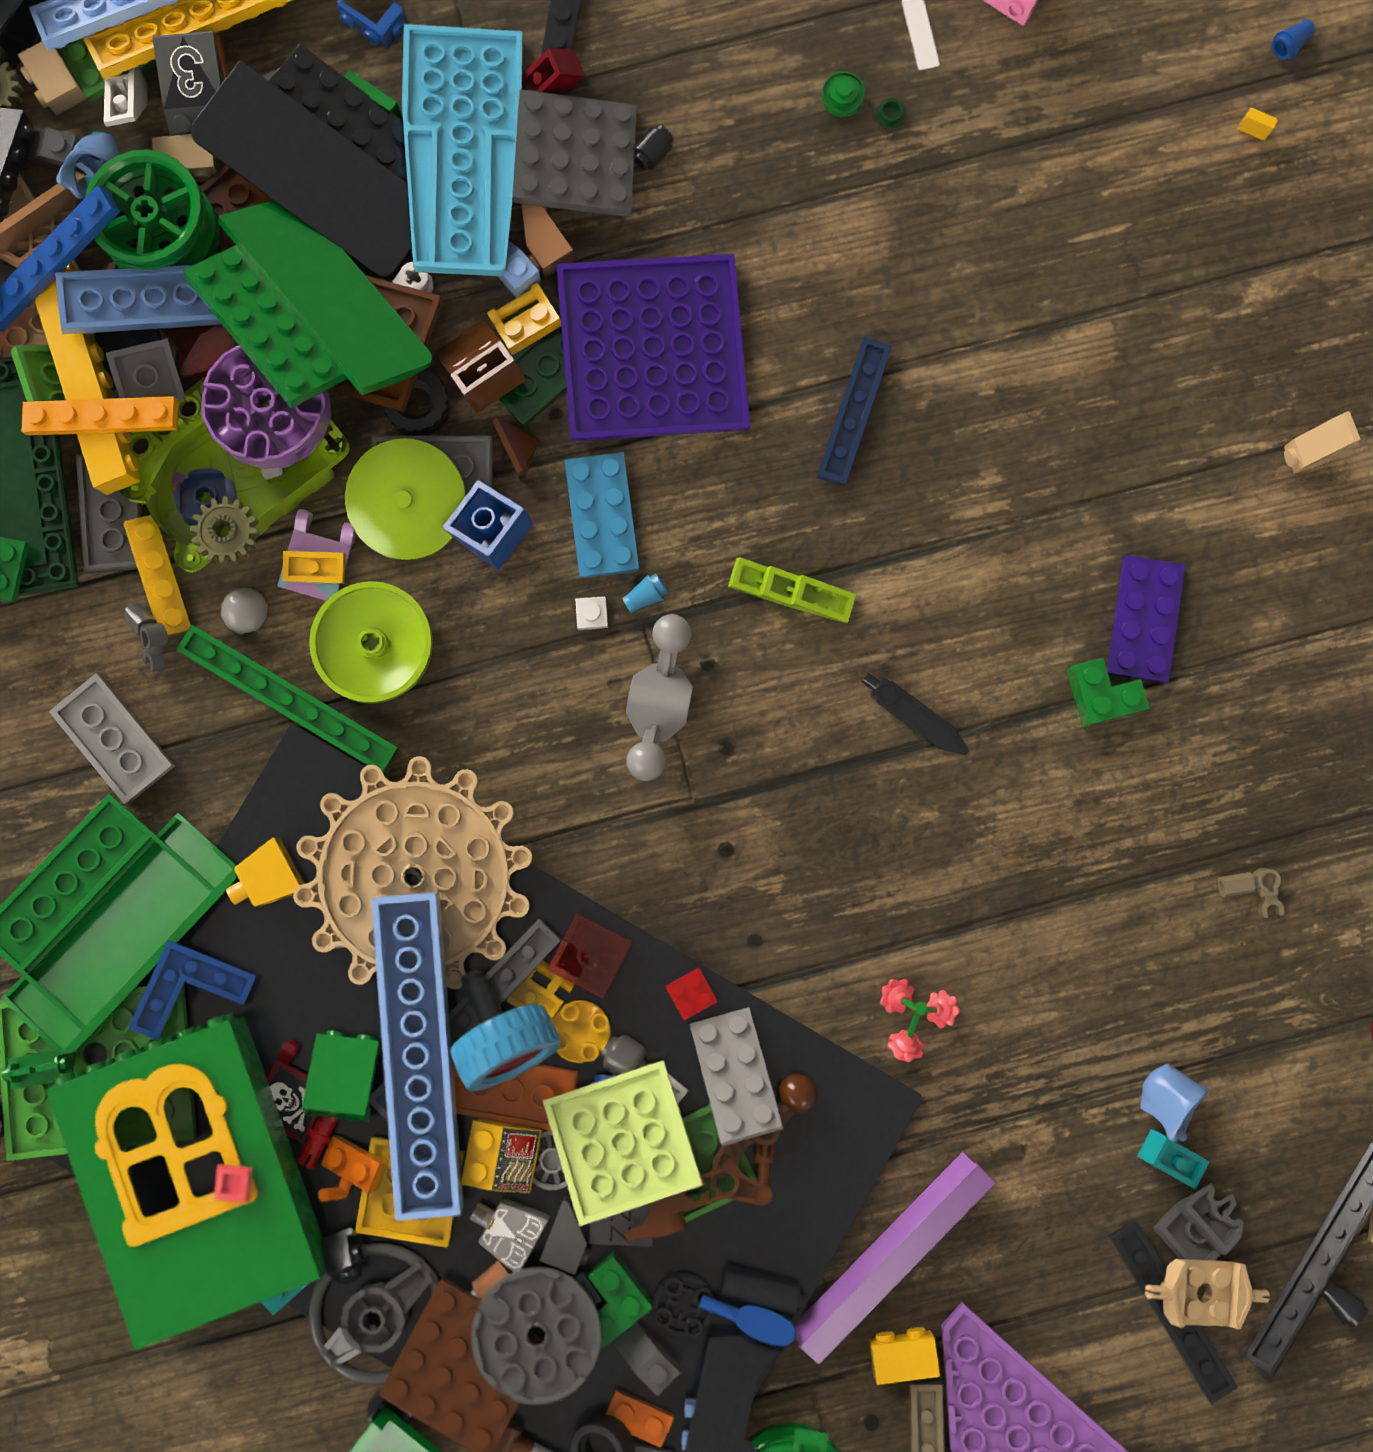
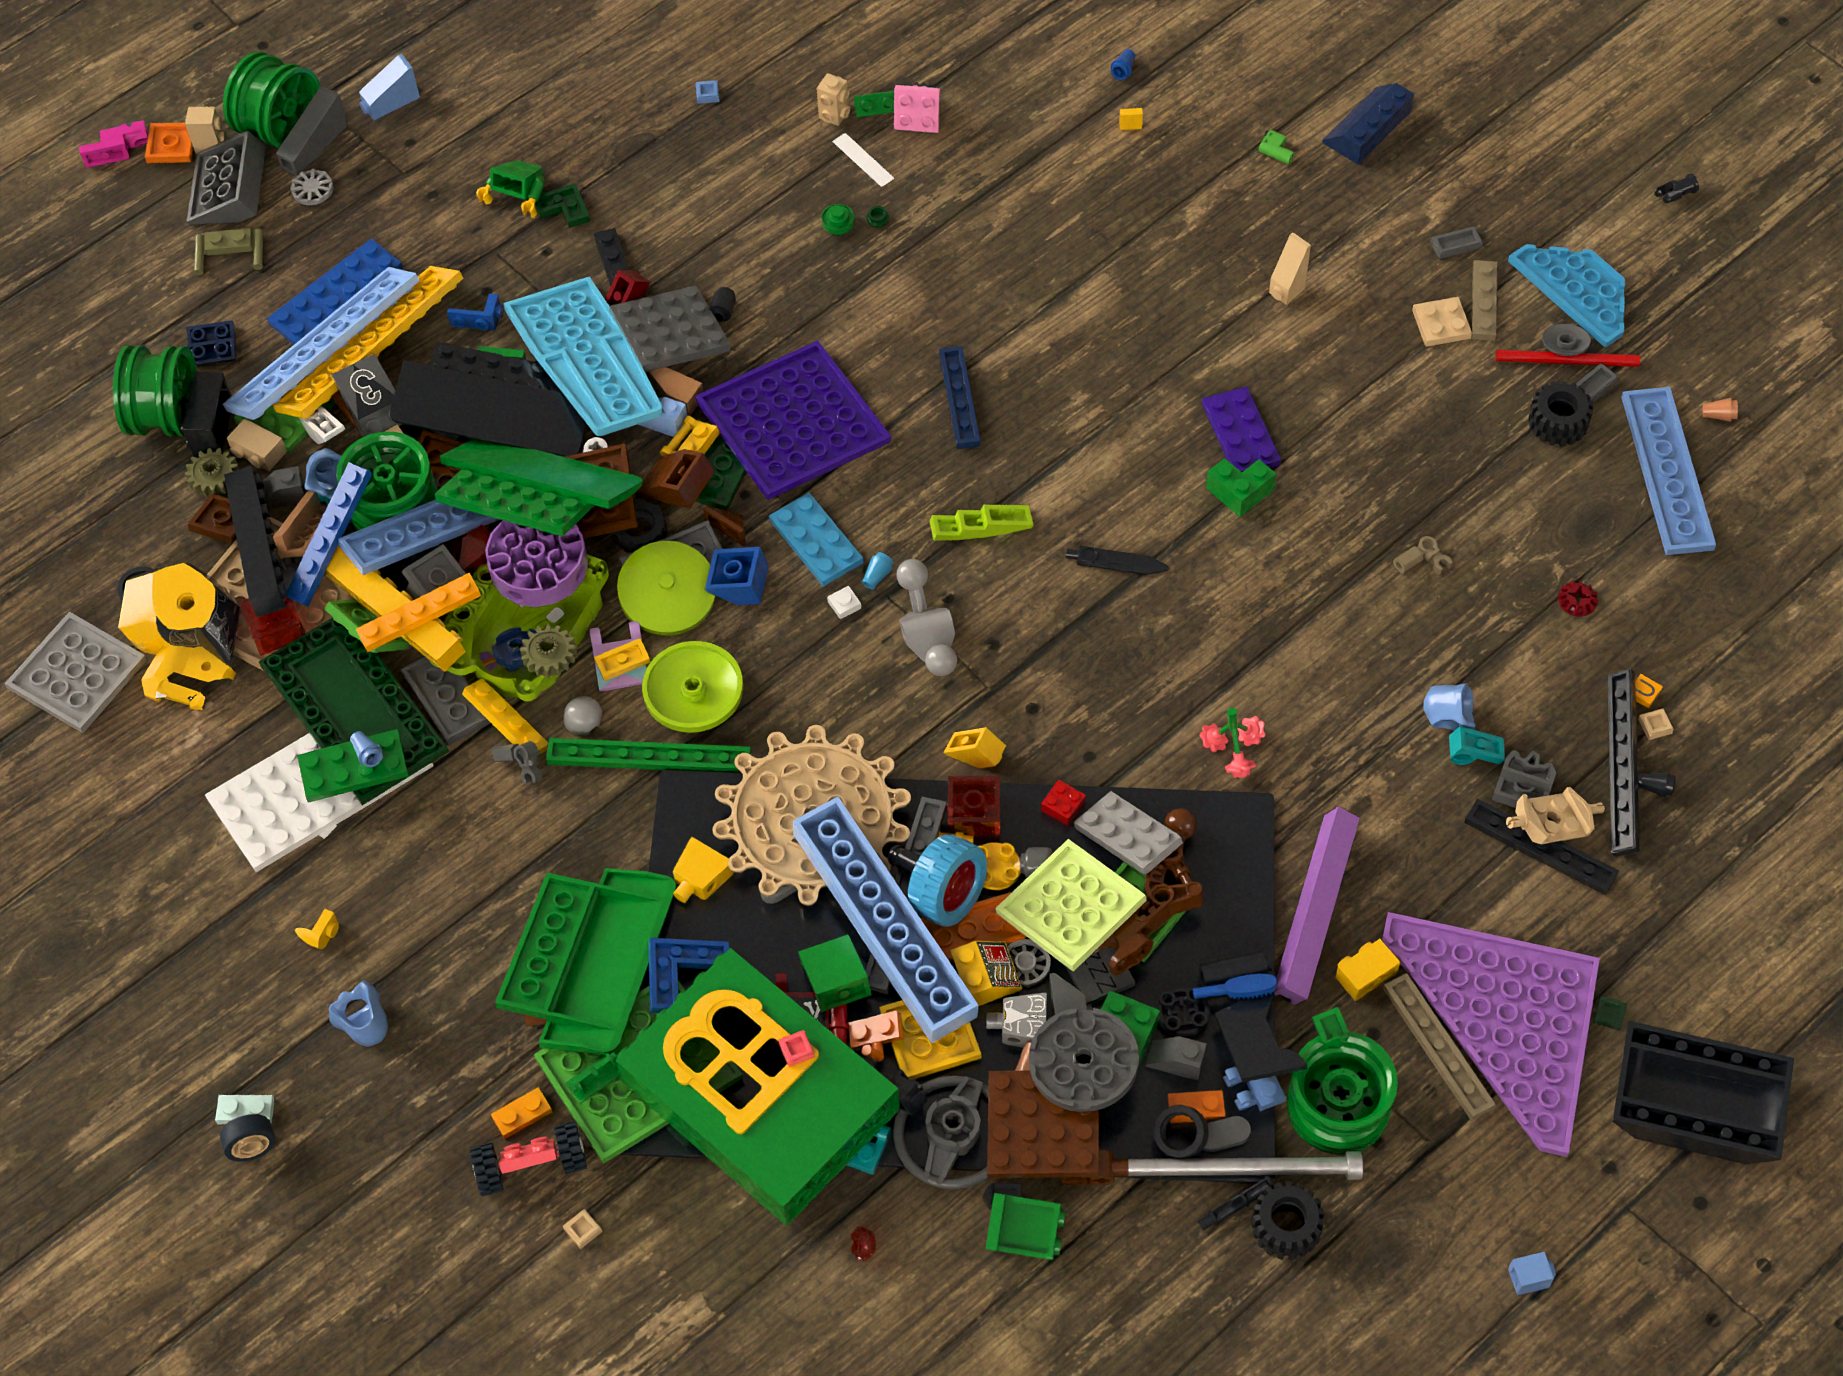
camera: 25 degrees left, 25 degrees down
light grey plate [49,673,175,805] -> none
none -> clear red plate [851,1226,876,1262]
none -> yellow slope [944,727,1006,768]

